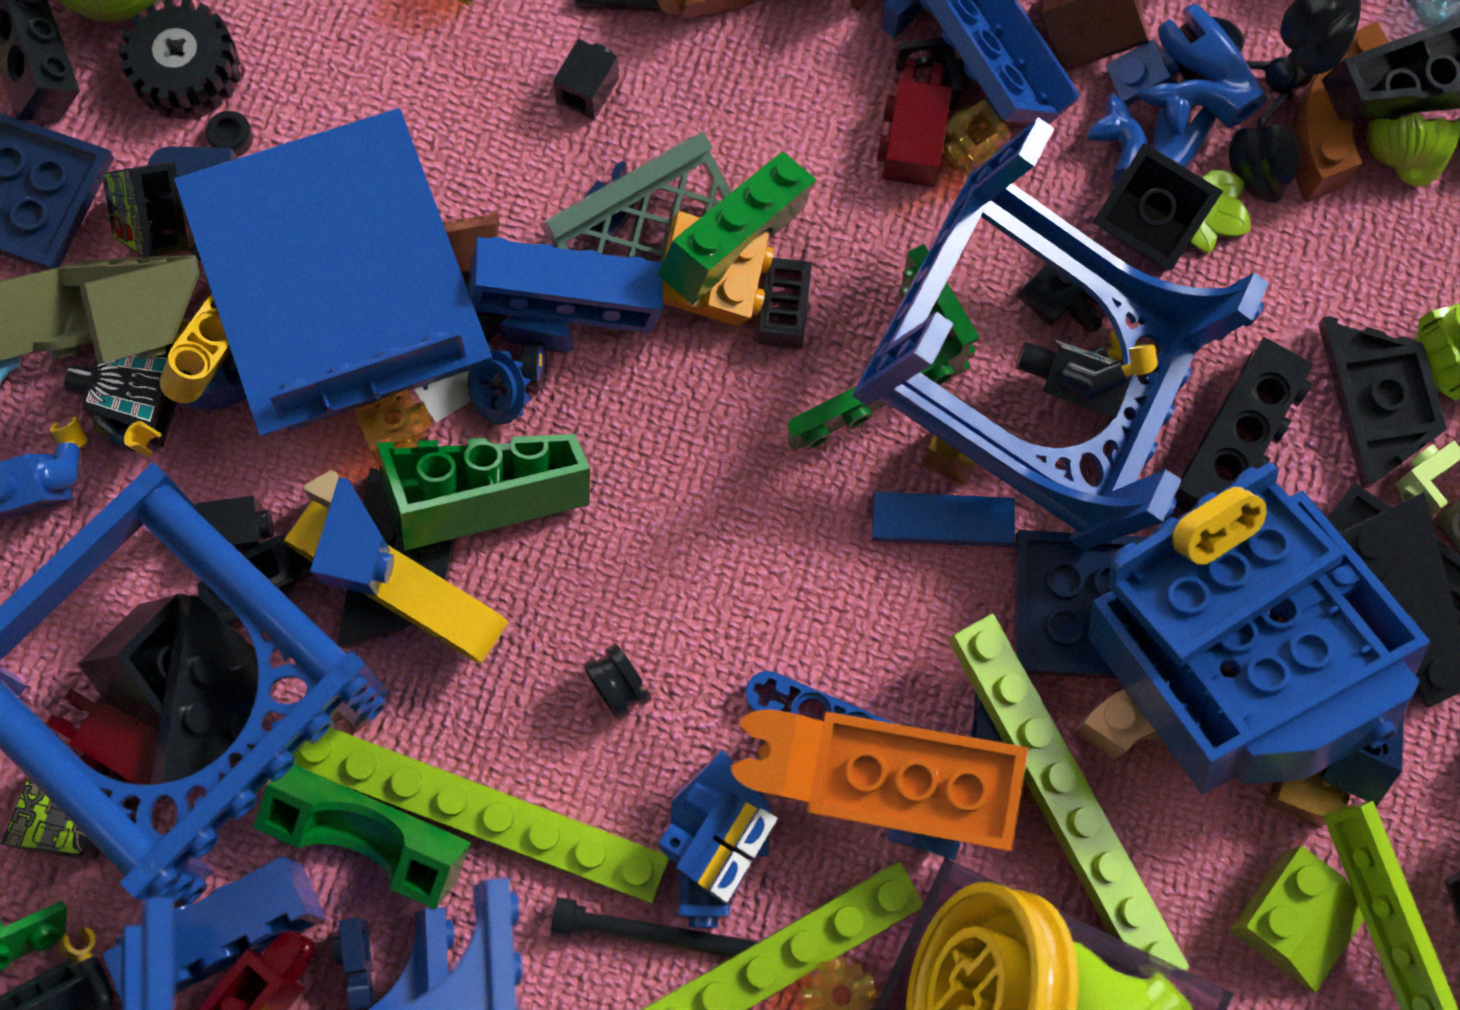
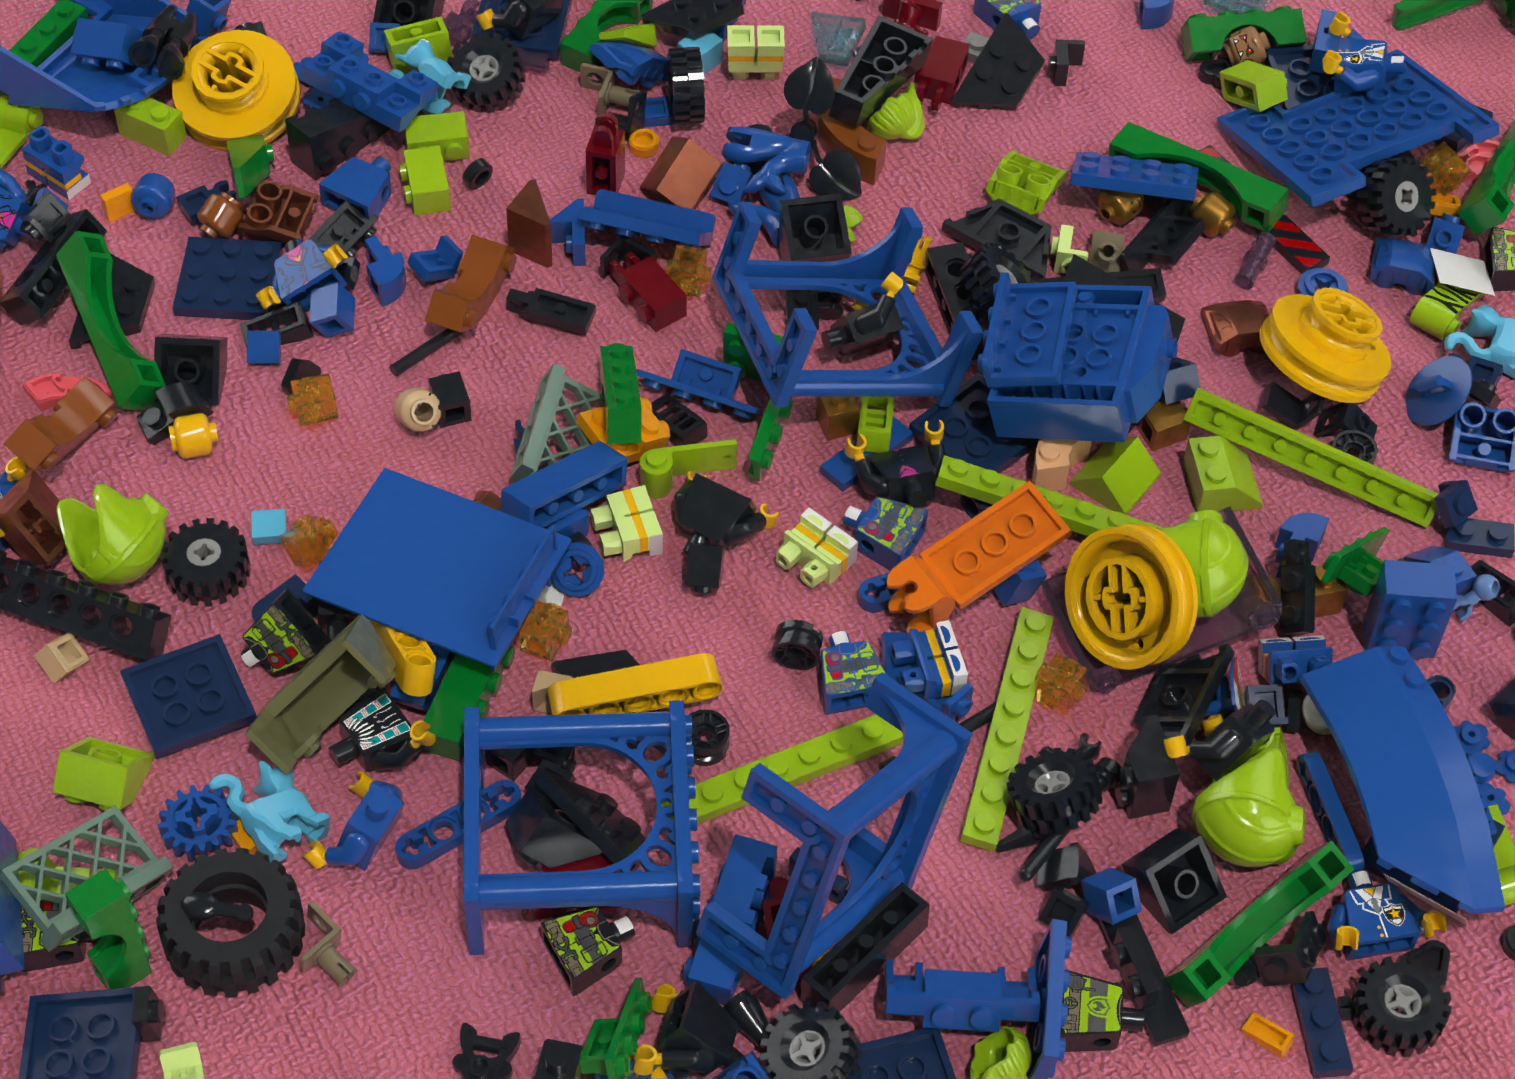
camera: 45 degrees left, 20 degrees down
black tile [205,111,254,157] -> none
green arch [253,764,471,910] -> none
blue slope [310,477,394,596] -> none
green wedge [376,434,590,551] -> none
yellow beam [1172,487,1267,564] -> none
none -> medium azure tile [251,509,287,545]
none -> clear yellow brick [279,514,338,567]
none -> tan head [394,387,441,432]
none -> blue beam [395,780,521,869]
none -> green brick [421,643,515,762]
none -> black hinge [506,288,596,336]
none -> yellowish green hips [590,485,663,562]
none -> blue bracket [636,349,764,419]
none -> lime door [640,439,737,499]
none -> black torso [674,471,779,555]
none -> black brick [685,542,725,593]
none -> black wheel [690,709,730,766]
none -> yellowish green hips [776,508,858,588]
none -> torso [820,631,887,715]
none -> torso [843,497,928,571]
none -> black torso [844,420,945,508]
none -> lime slope [856,397,894,453]
none -> yellow piece [903,236,933,296]
none -> black wheel [960,242,1037,311]
none -> lime slope [1070,436,1161,515]

